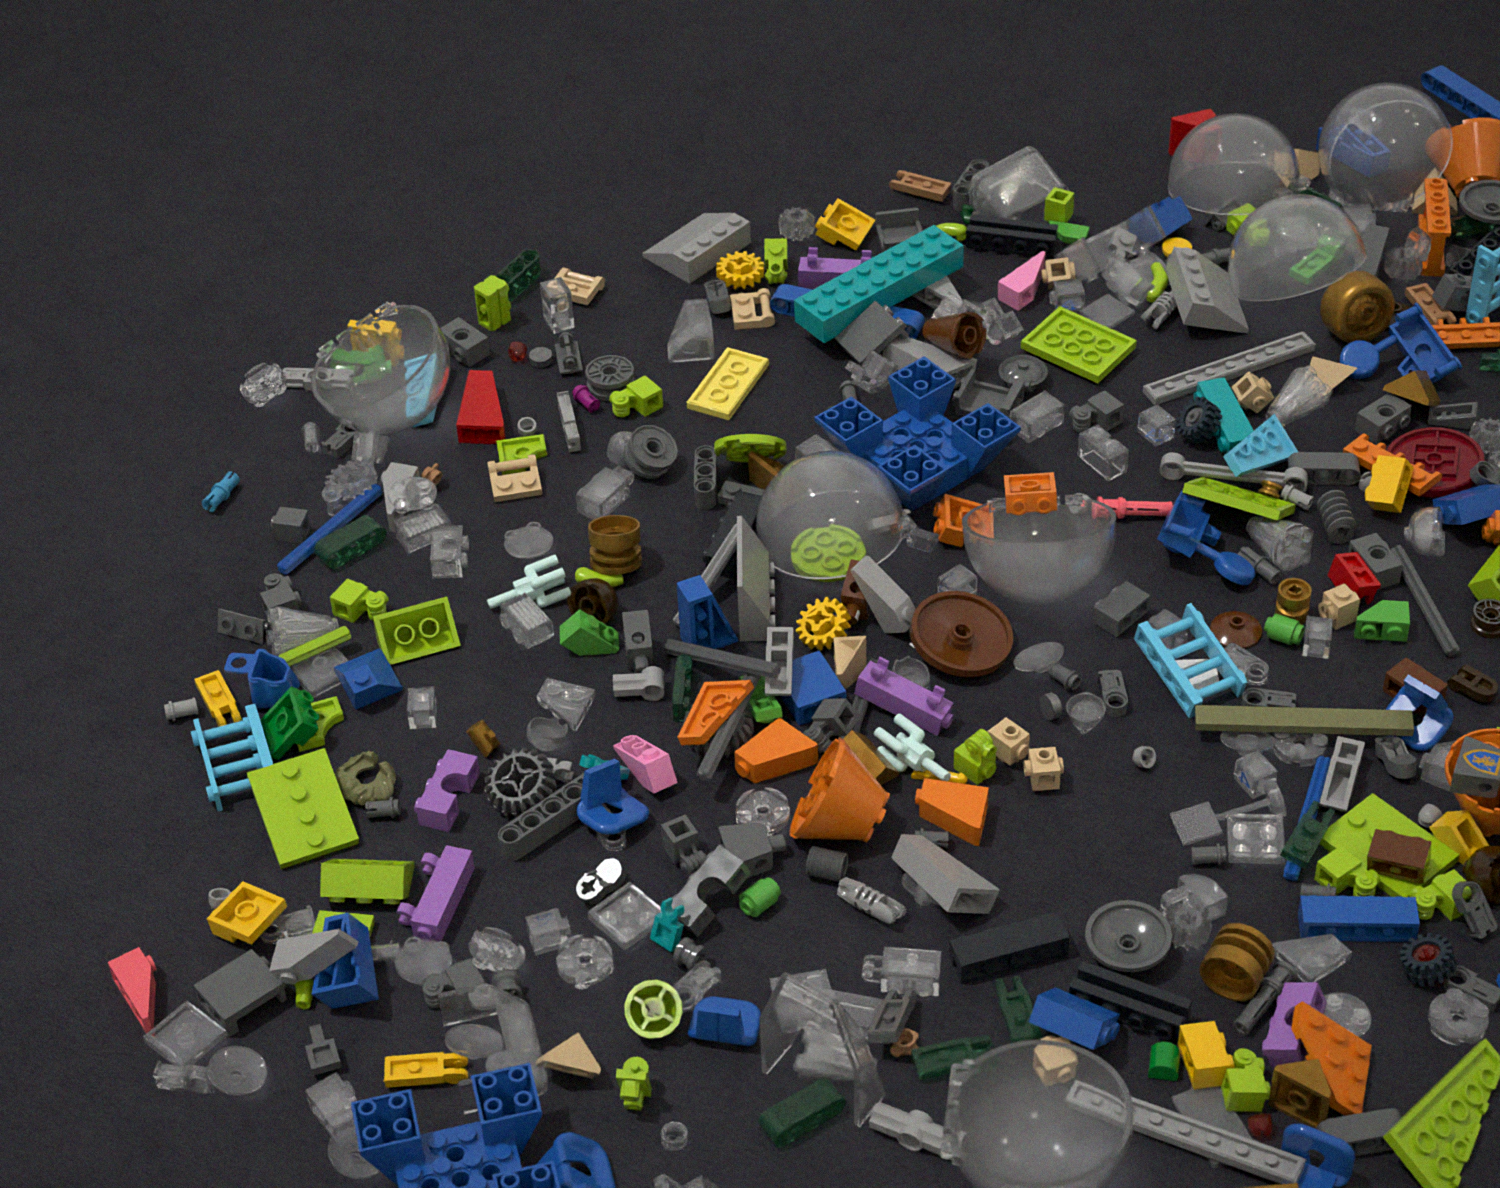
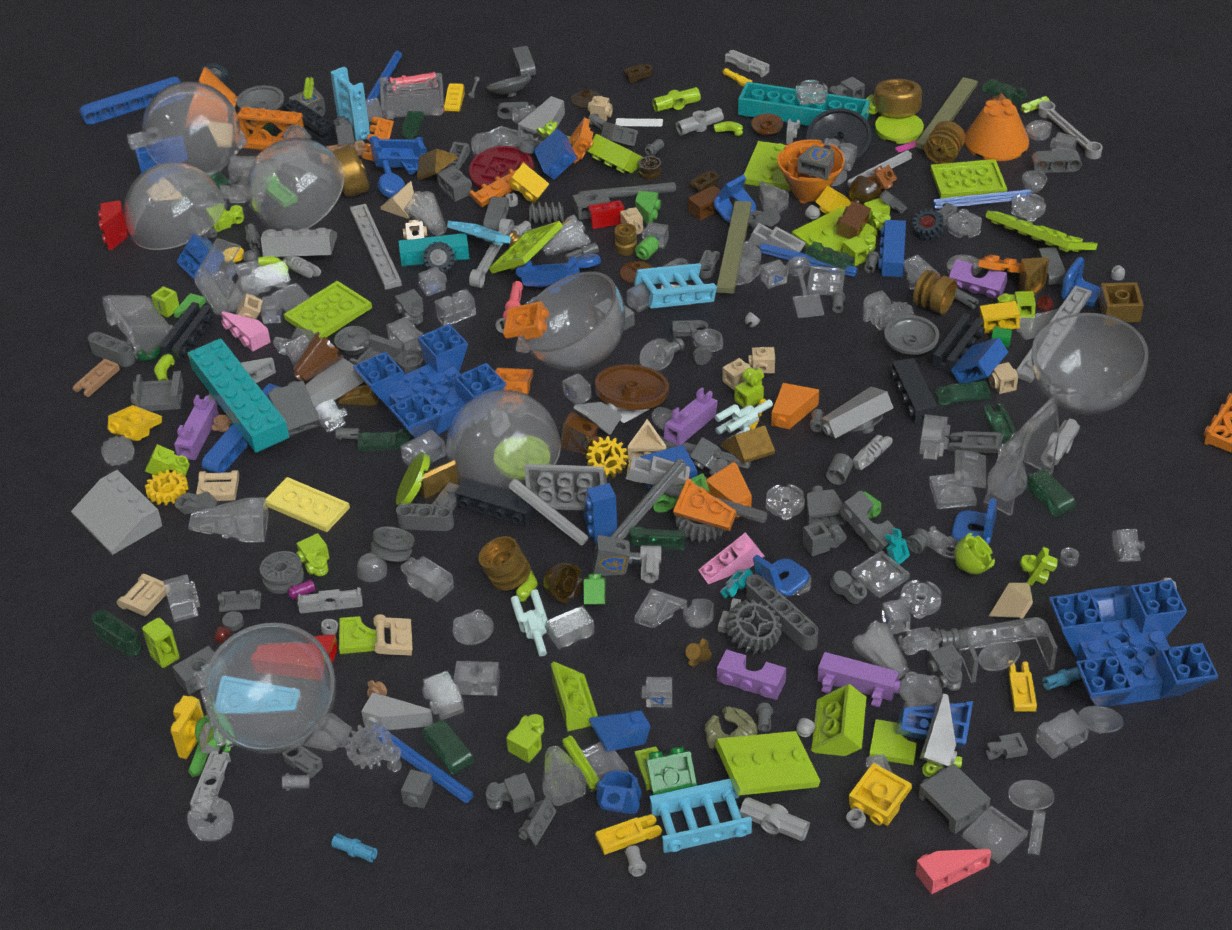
camera: 85 degrees left, 0 degrees up
clear dish [388,477,437,513] -> none
orange cone [789,737,890,843] -> none
clear brick [931,292,967,319] -> none
light grey plate [1108,226,1137,267] -> none
clear cylinder [1404,506,1445,557] -> none
none -> light grey piece [740,797,810,841]
none -> light grey hinge [797,718,815,738]
none -> clear cone [852,620,909,679]
none -> dark azure pin [1042,667,1082,690]

